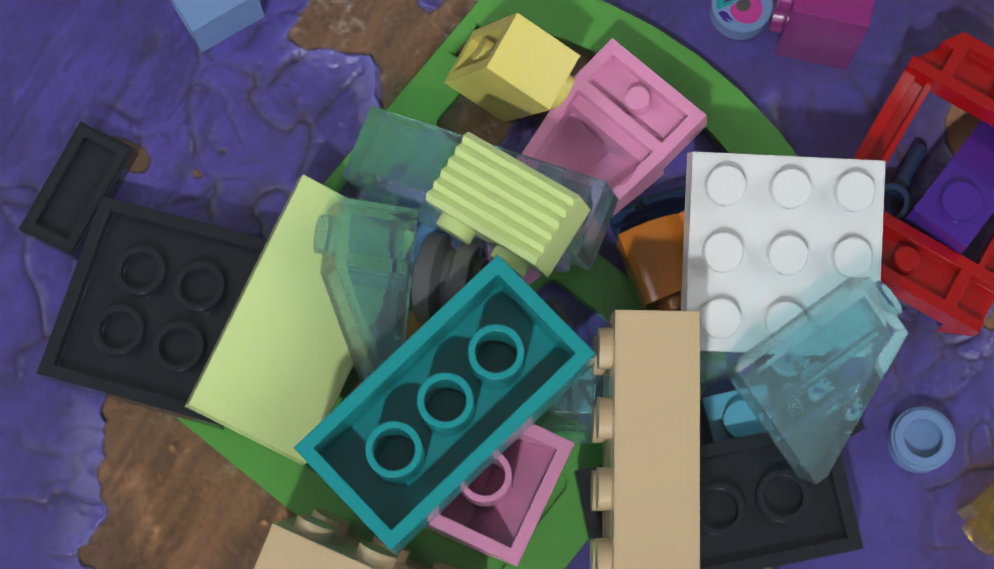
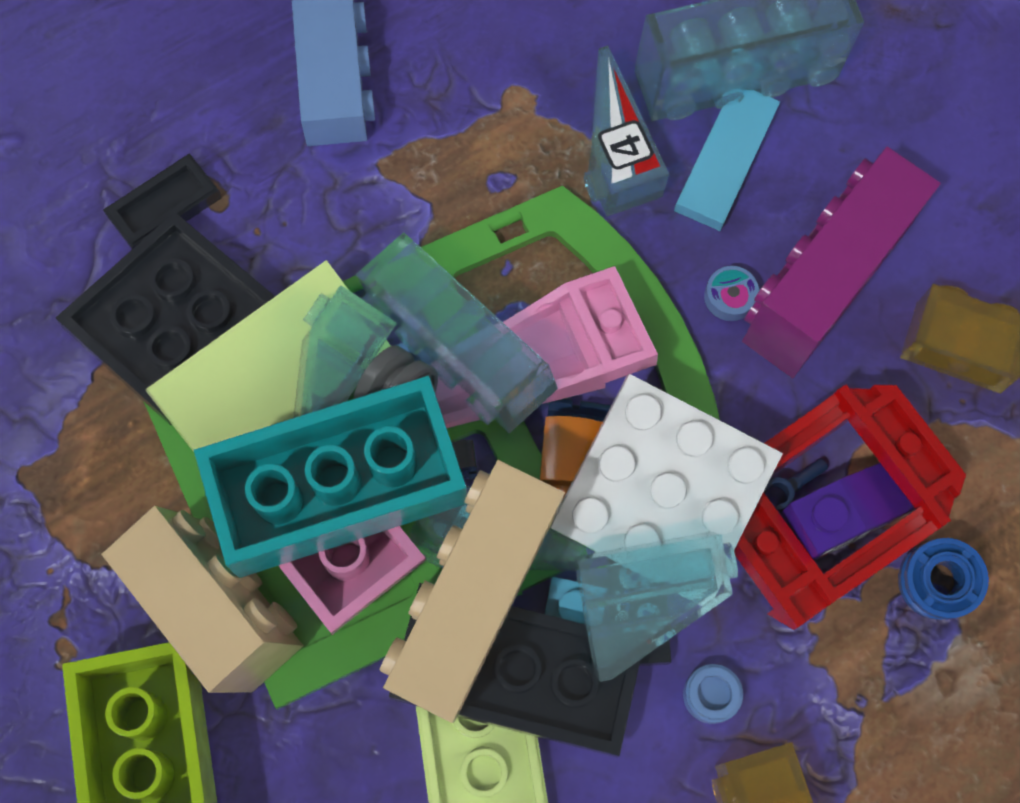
camera: 20 degrees right, 5 degrees down
yellowish green brick [425,132,590,278] -> none
light yellow brick [444,12,580,122] -> none

